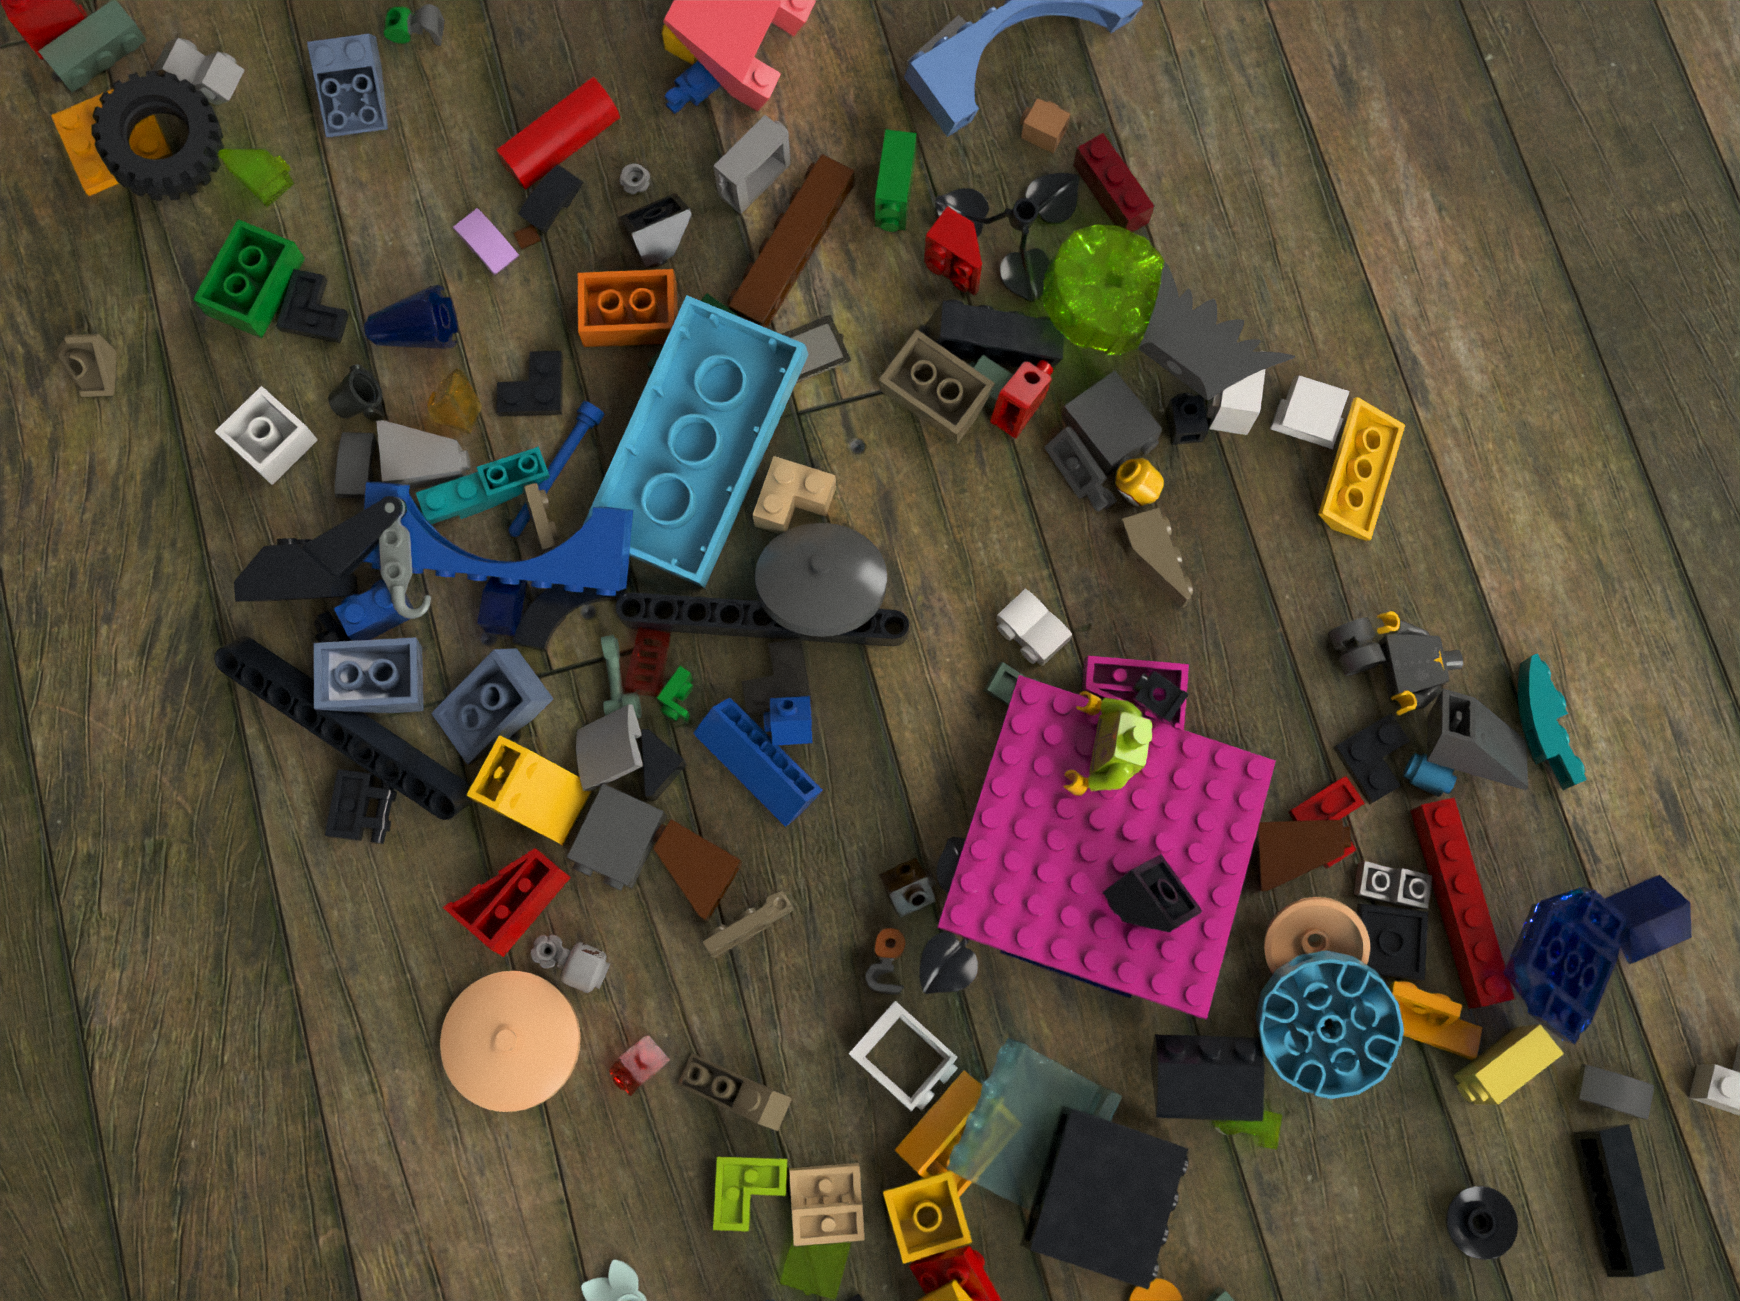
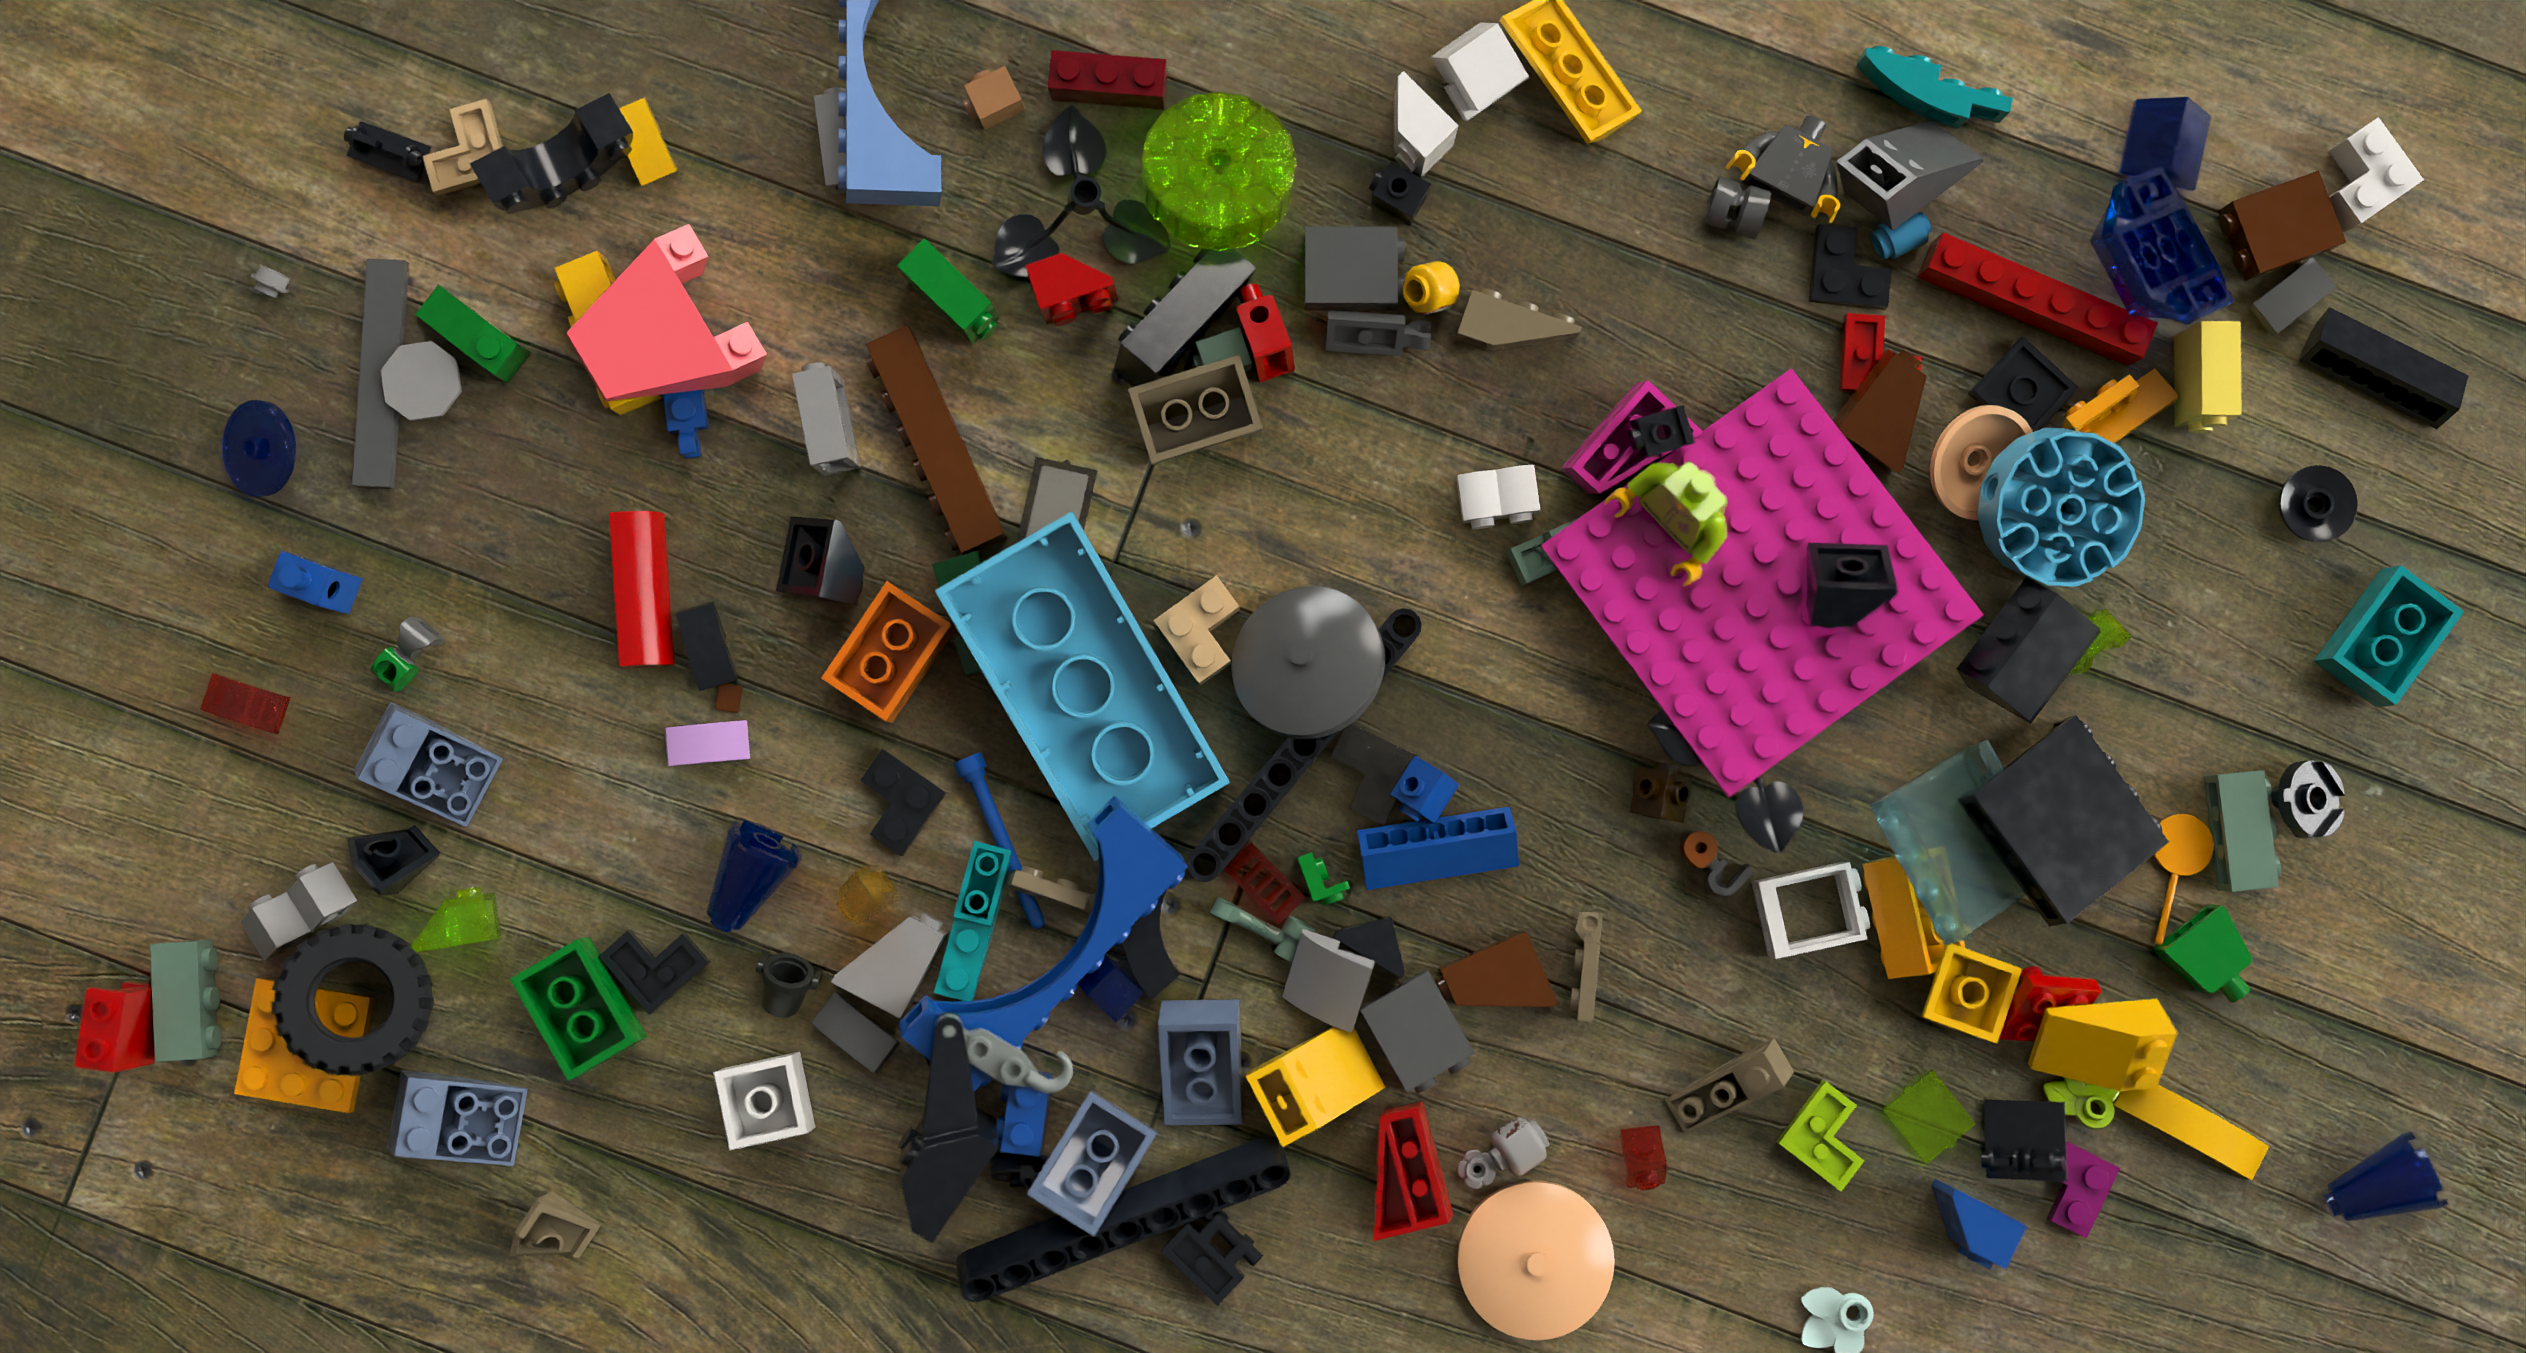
camera: 50 degrees left, 10 degrees up
light grey plate [620,164,650,194] -> none
tan slope [789,1163,865,1246] -> none
dark grey piece [1138,262,1295,400] -> none
light grey slope [1353,861,1432,909] -> none
none -> black slope [347,825,440,895]
none -> sand blue slope [387,1070,528,1166]
none -> reddish brown brick [2218,171,2346,281]

